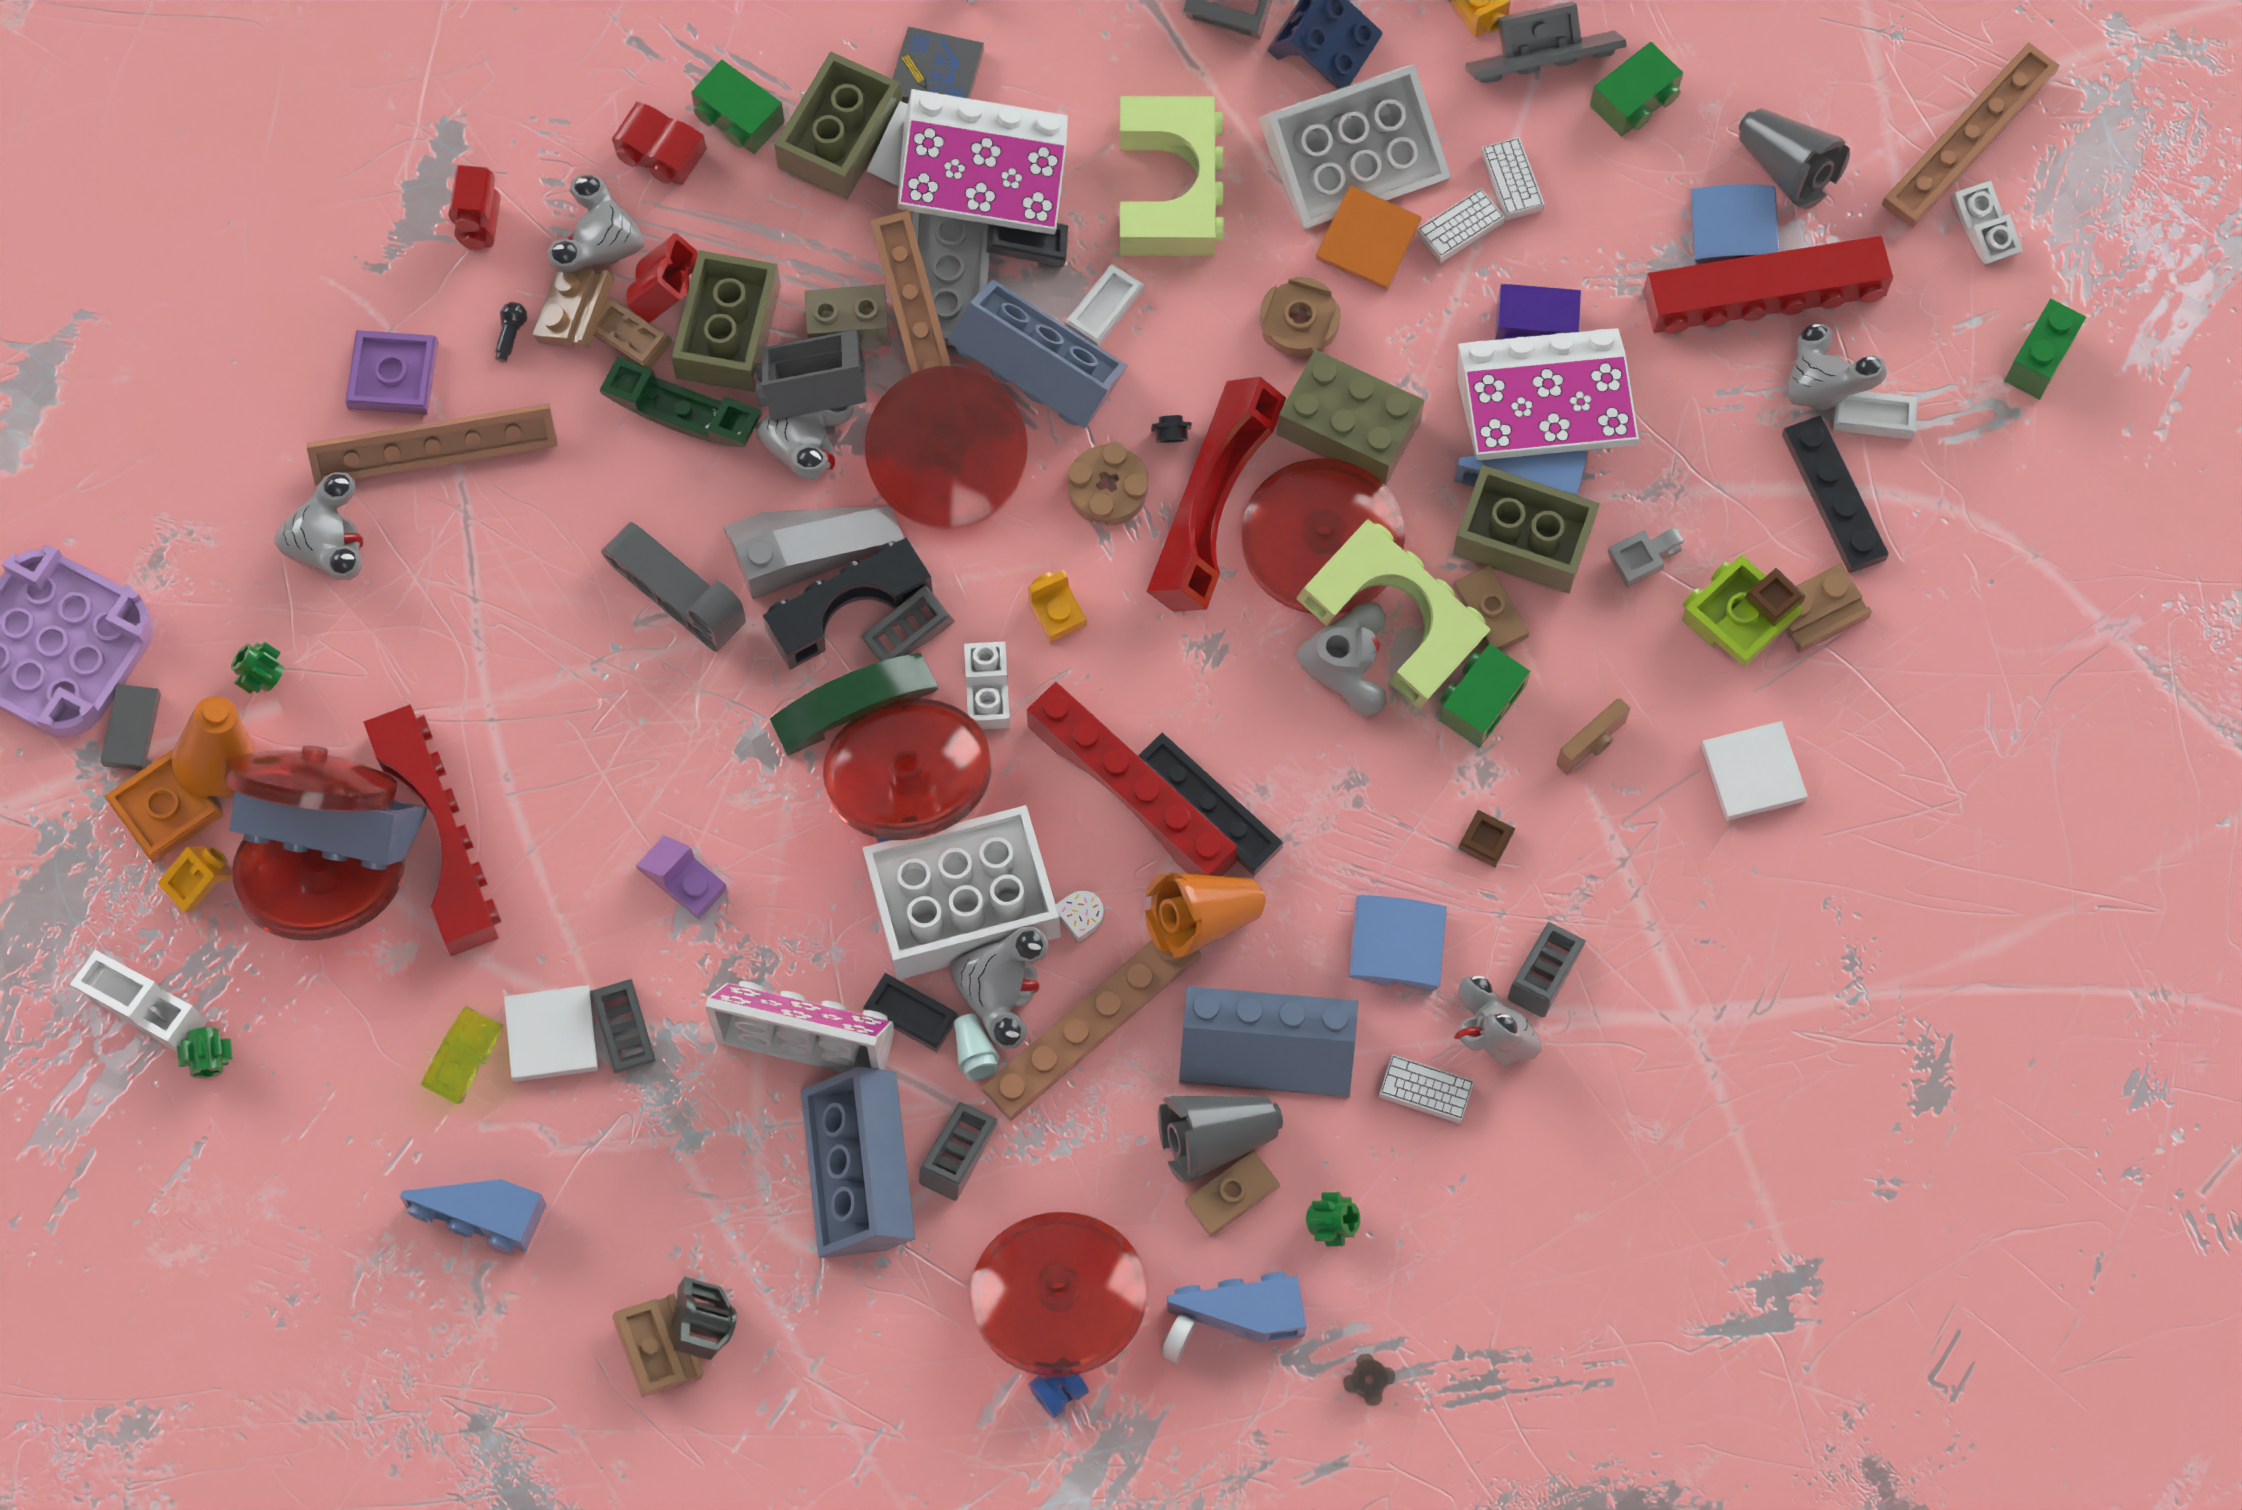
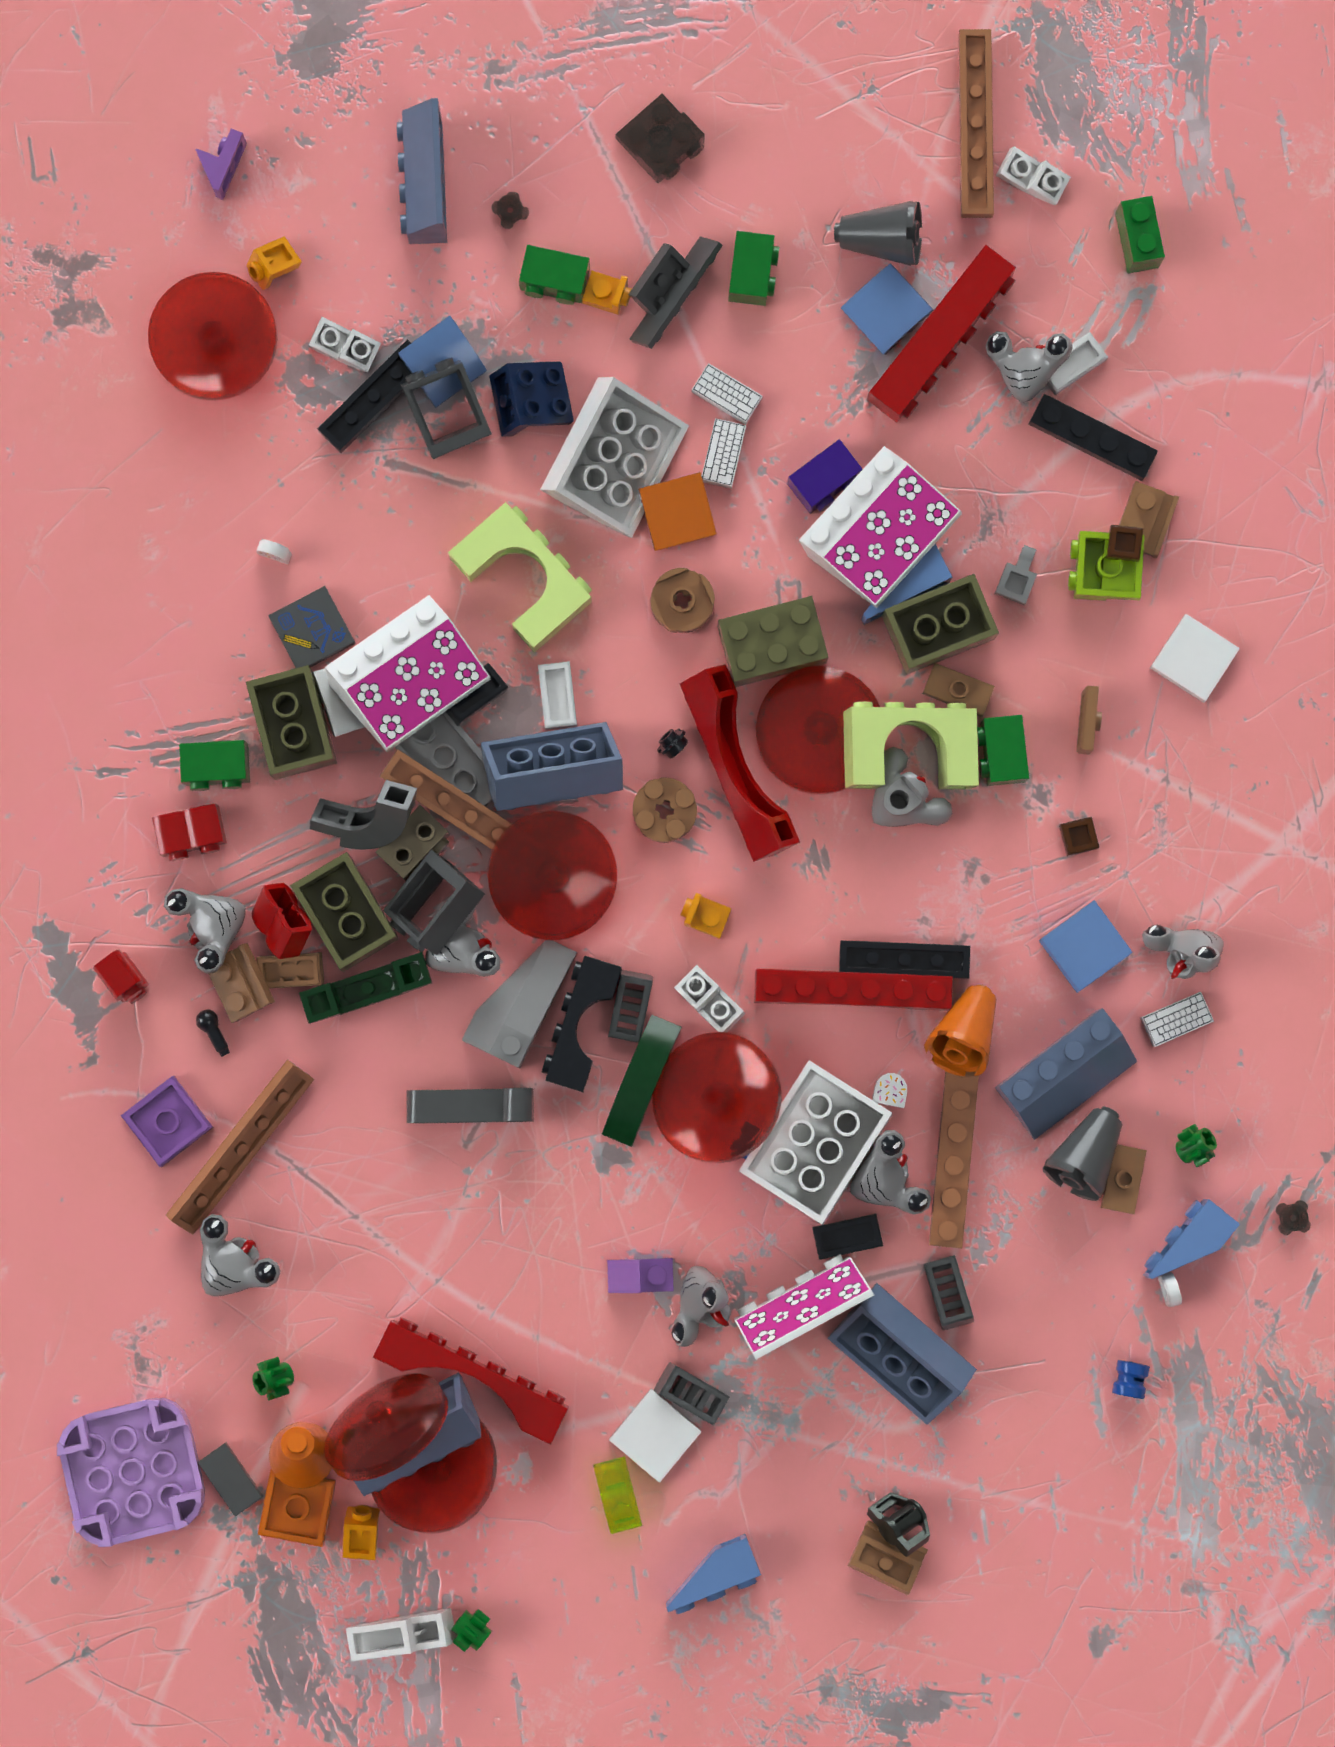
camera: 45 degrees left, 15 degrees up
light aqua cone [953,1014,1000,1081] -> none
clear red dish [971,1212,1147,1377] -> none
dark grey slope [1508,922,1586,1018] -> none
none -> dark grey arch [309,780,417,850]
none -> light grey head [671,1266,731,1347]

